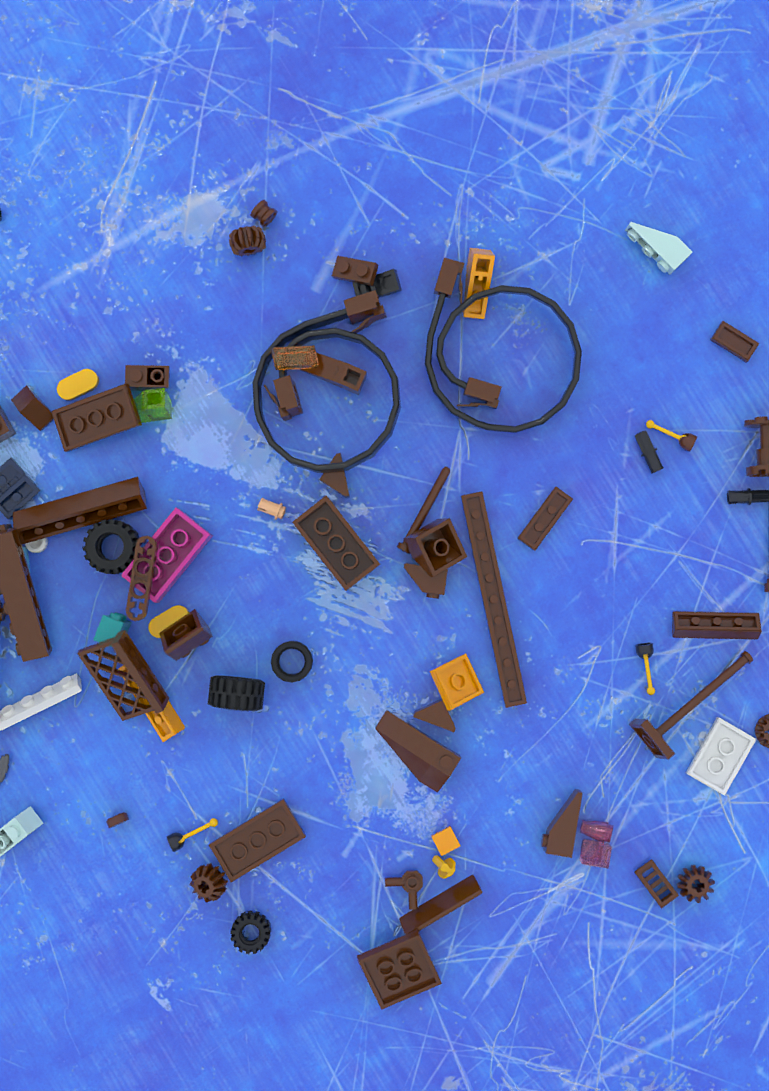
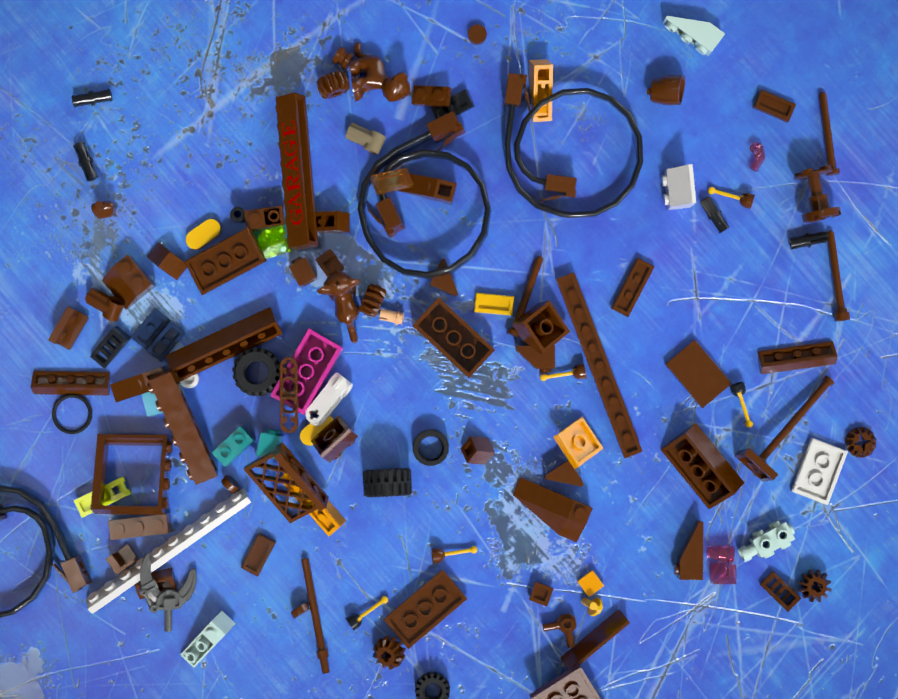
camera: 10 degrees left, 0 degrees up
none -> teal brick [212,426,256,467]
none -> tile [221,475,240,493]
none -> black pin [230,207,245,223]
none -> reddish brown tile [241,533,276,577]
none -> reddish brown brick [275,92,318,250]
none -> reddish brown brick [289,257,318,288]
none -> reddish brown bar [301,558,330,674]
none -> white piece [305,373,353,426]
none -> reddish brown panel [315,248,344,277]
none -> reddish brown slope [316,211,350,233]
none -> reddish brown animal [317,270,360,343]
none -> dark tan piece [345,123,386,155]
none -> reddish brown animal [349,42,411,102]
none -> reddish brown gear [359,283,386,317]
none -> hinge [431,546,478,564]
none -> panel [460,436,495,465]
none -> reddish brown tile [468,25,487,45]
none -> yellow tile [474,293,514,316]
none -> reddish brown plate [529,581,554,606]
none -> hinge [540,364,587,381]
none -> reddish brown helmet [647,75,685,105]
none -> white slope [661,164,696,210]
none -> reddish brown slope [661,423,745,509]
none -> reddish brown tile [665,340,732,408]
none -> light aqua brick [737,520,795,563]
none -> clear pink arm [749,142,765,172]

